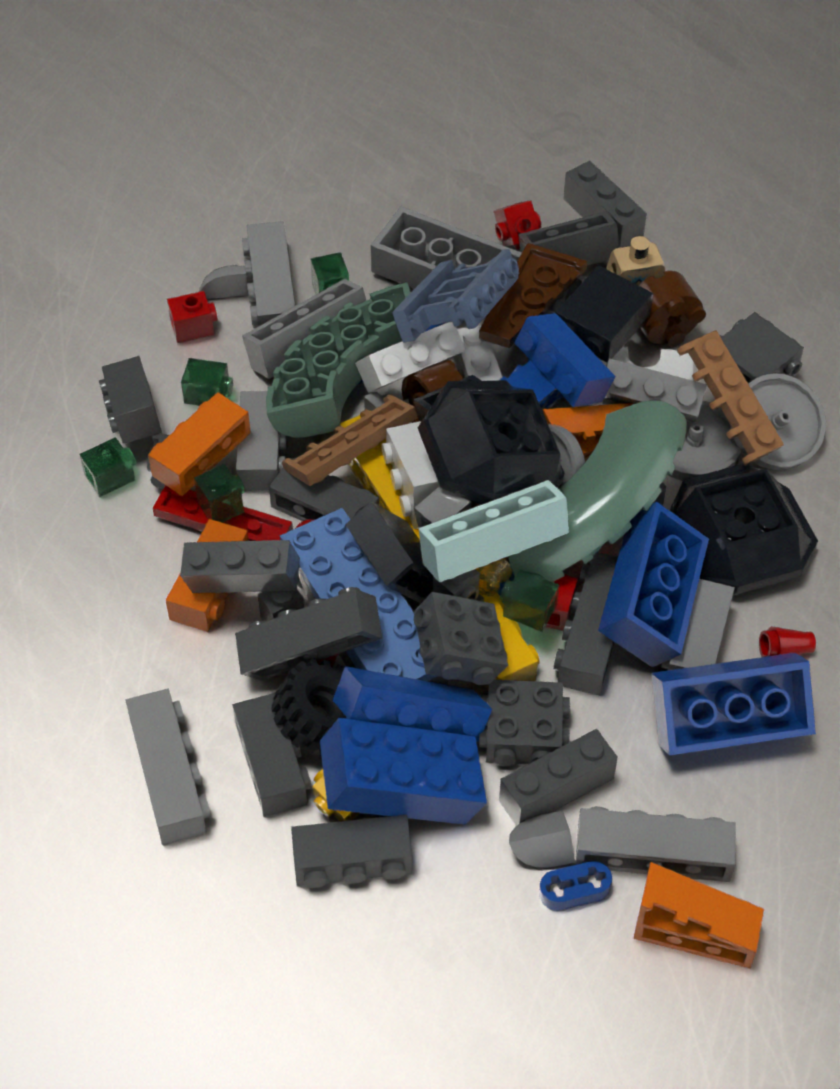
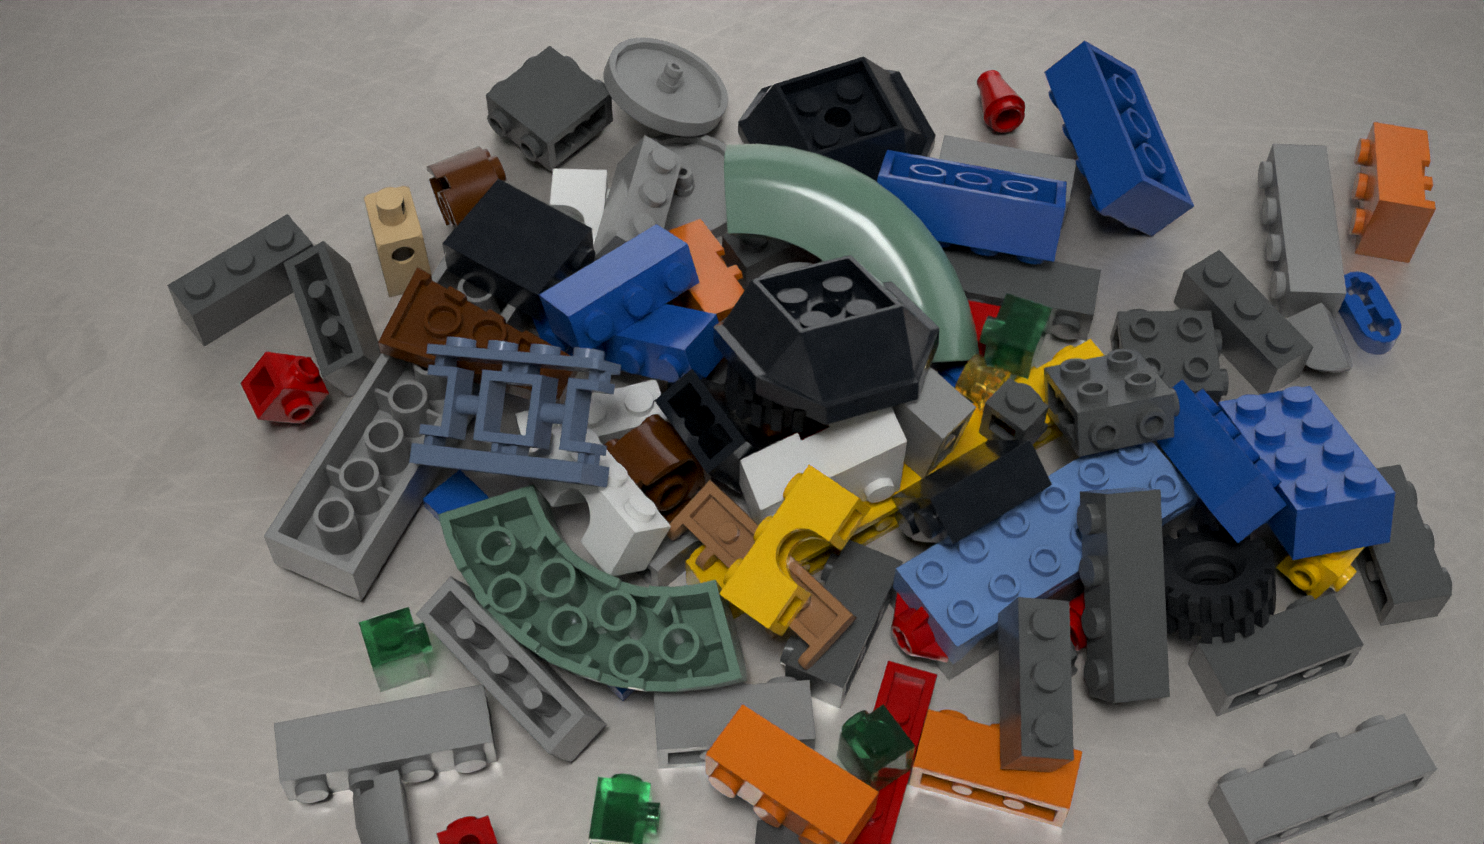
camera: 95 degrees left, 5 degrees up
light aqua brick [419,480,569,582] -> none
medium nougat hinge [677,330,784,466] -> none
none -> yellow arch [719,464,871,637]

